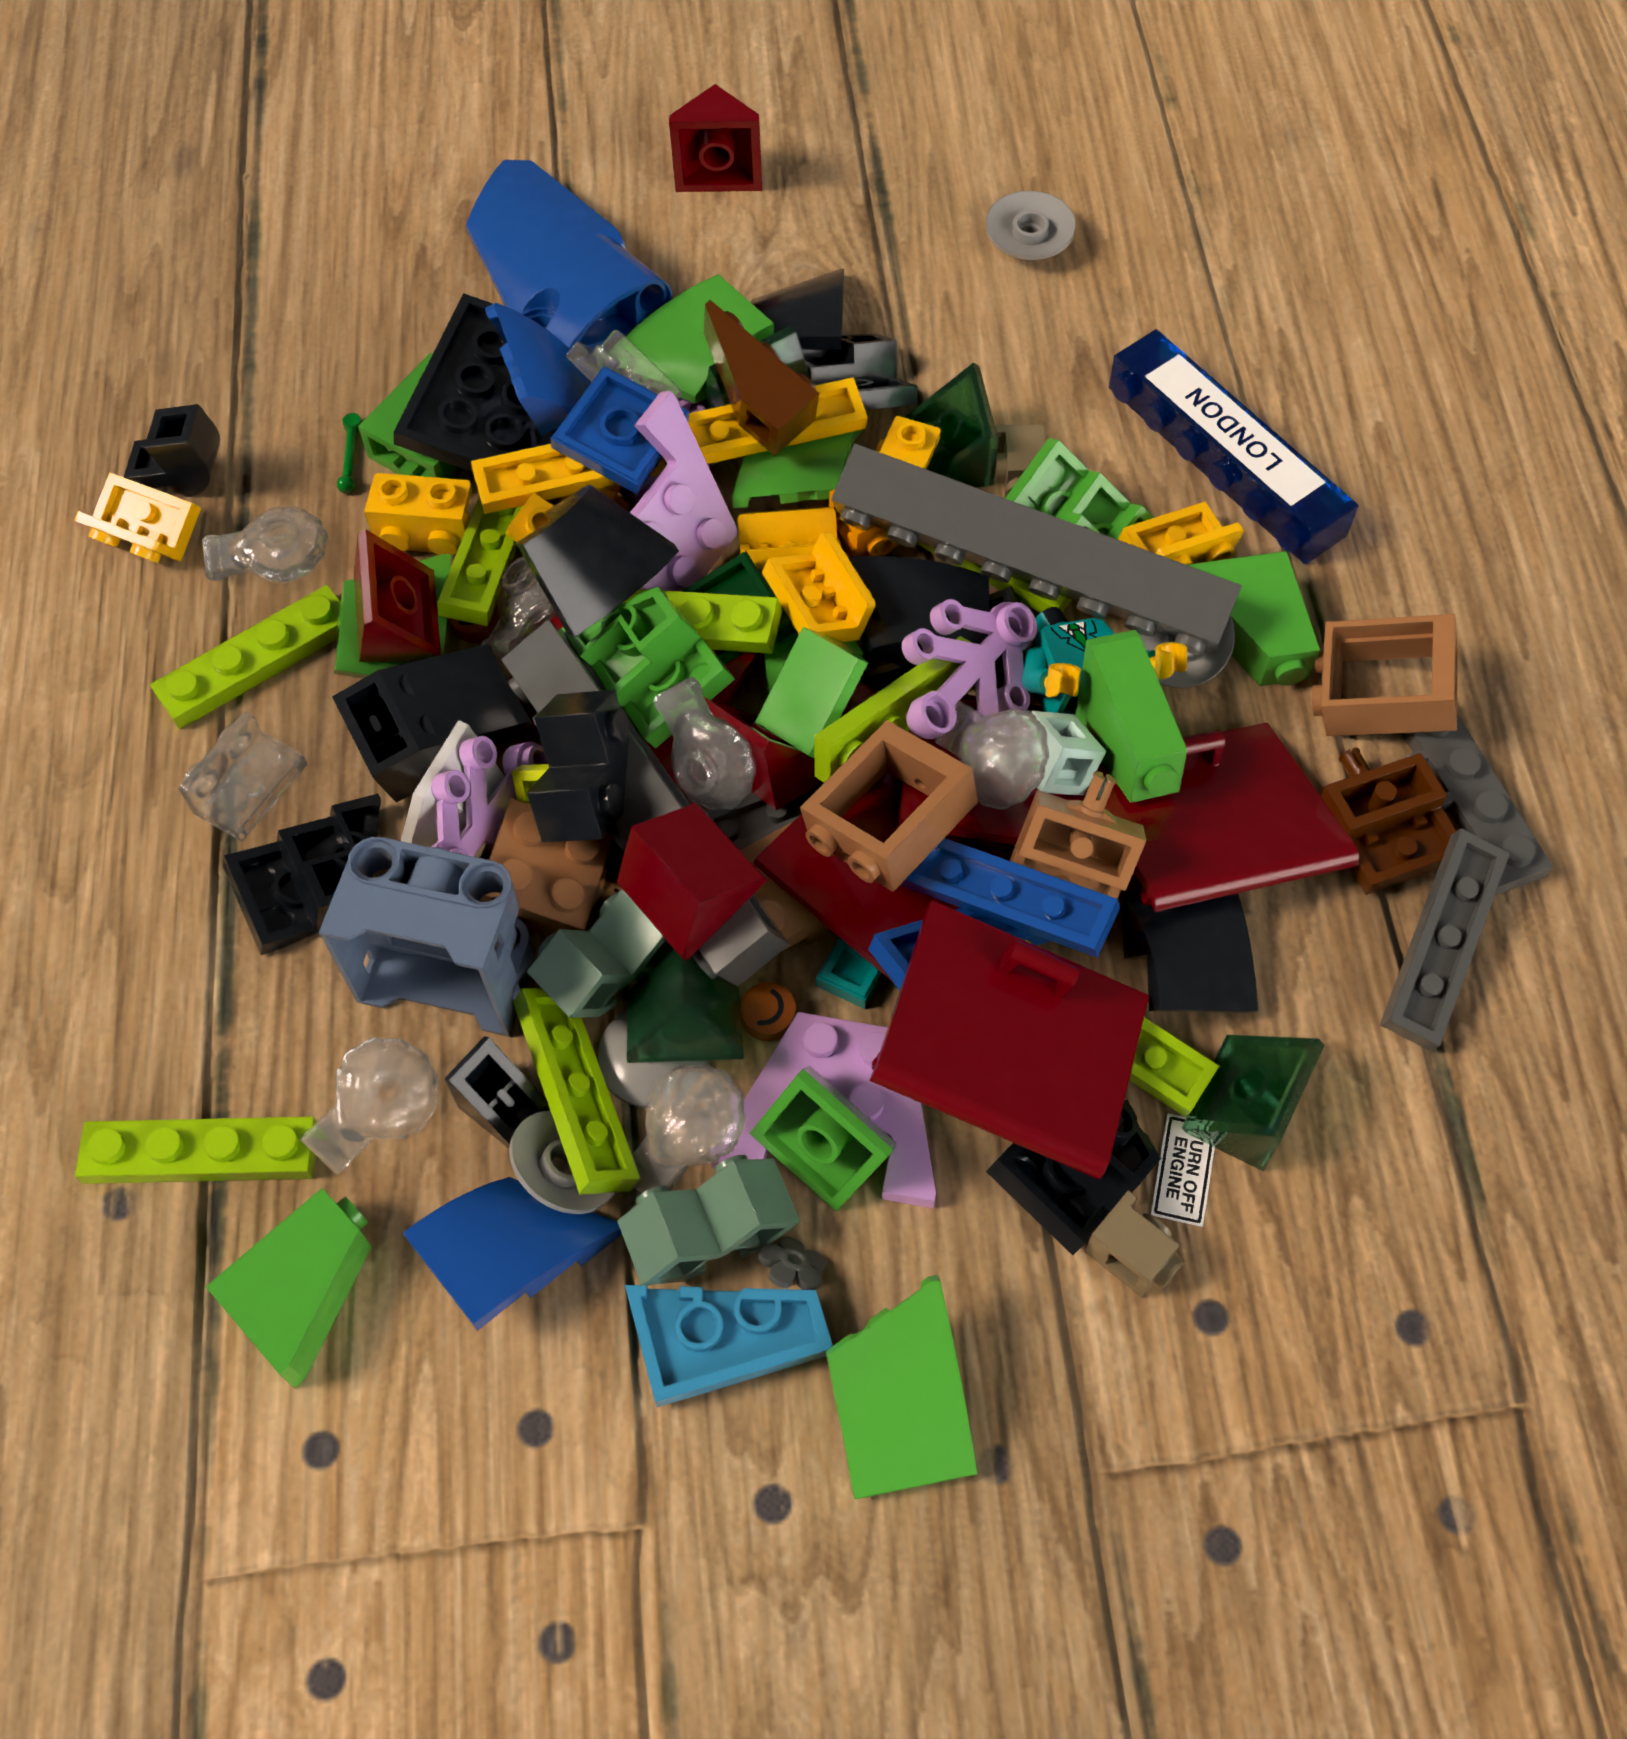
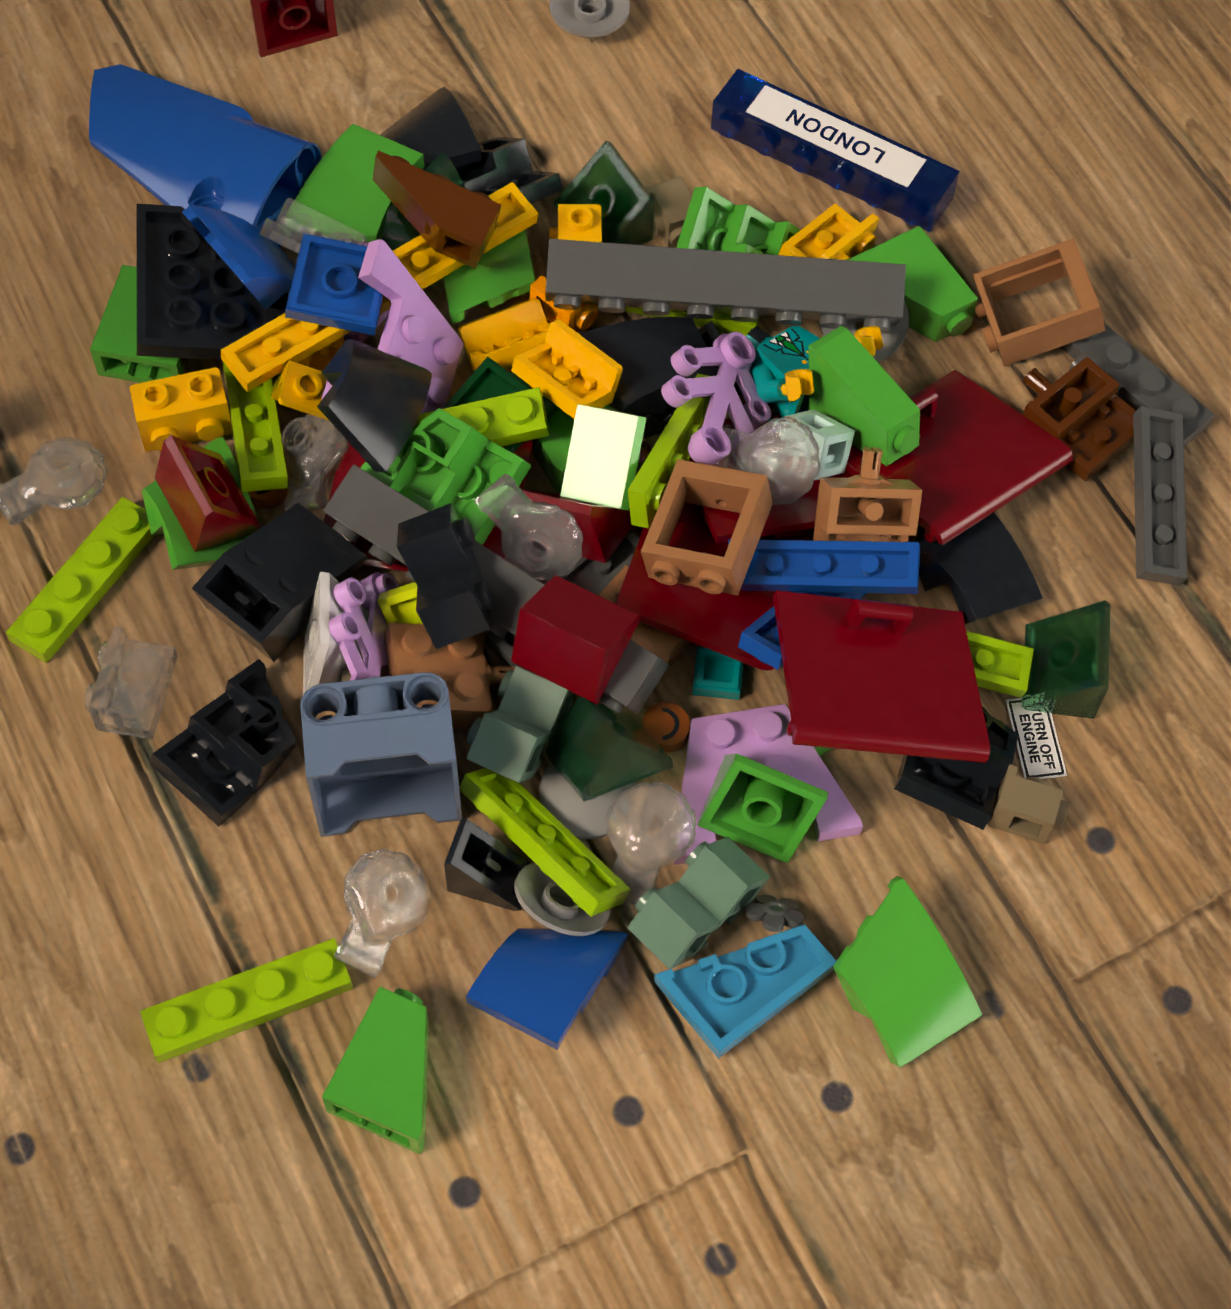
camera: 25 degrees left, 0 degrees up
green hinge [336,413,362,494] -> none

